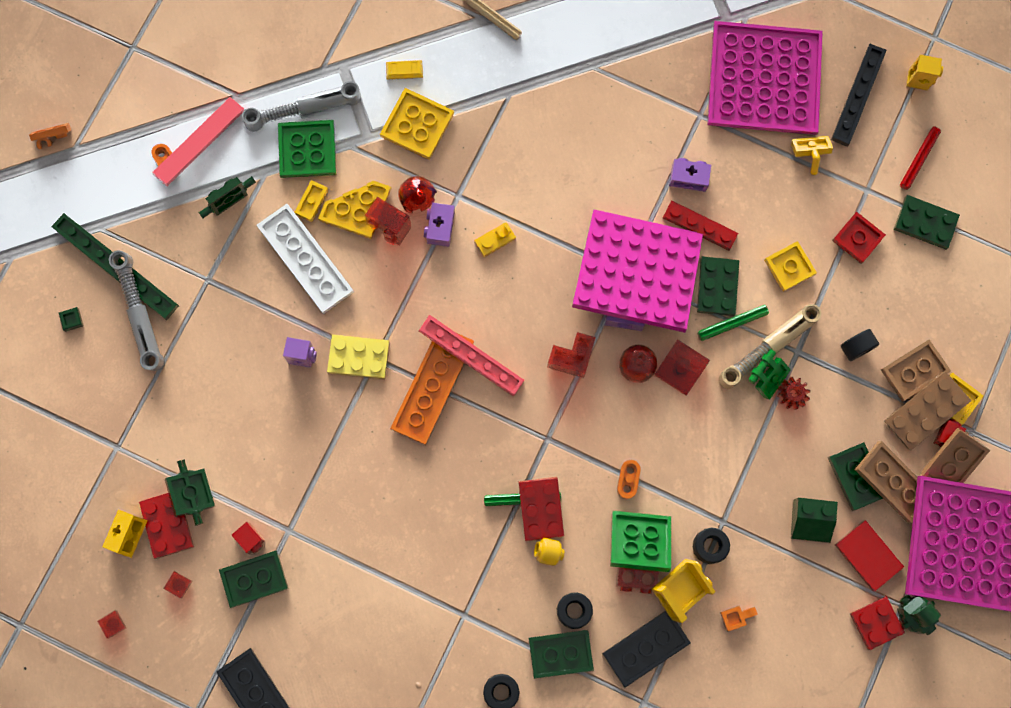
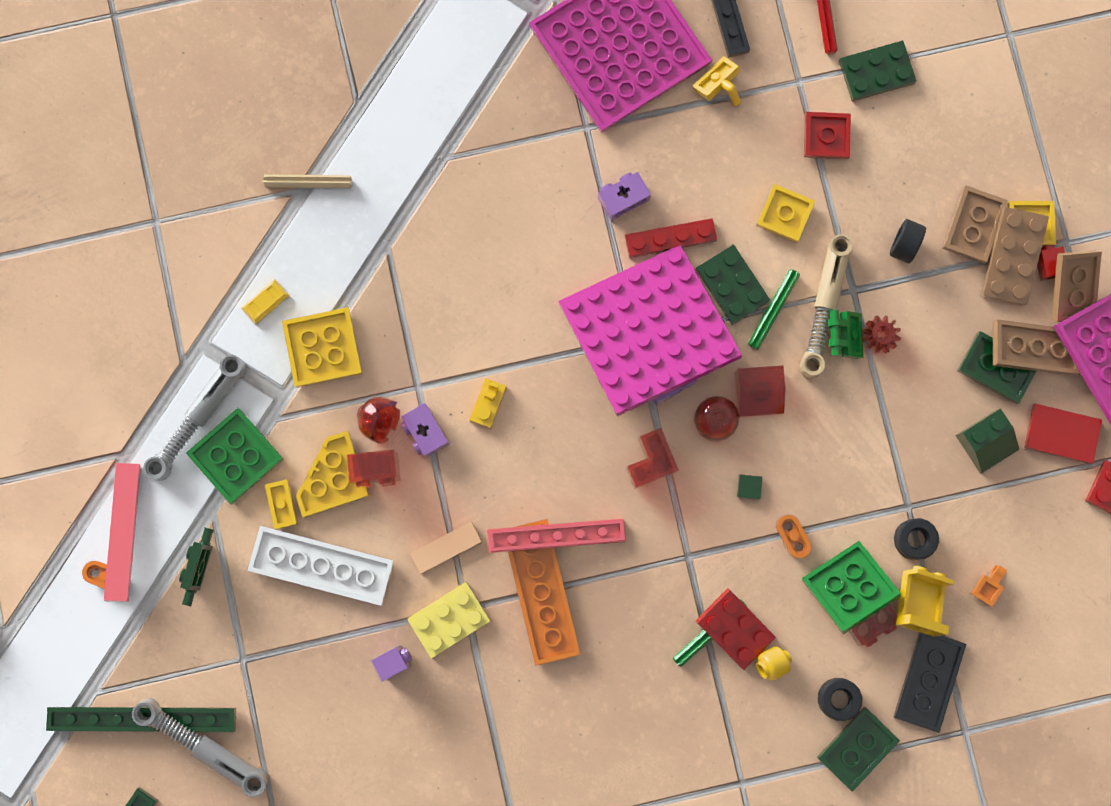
camera: 35 degrees left, 5 degrees up
none -> light nougat tile [410,522,482,574]
none -> dark green tile [737,474,762,500]

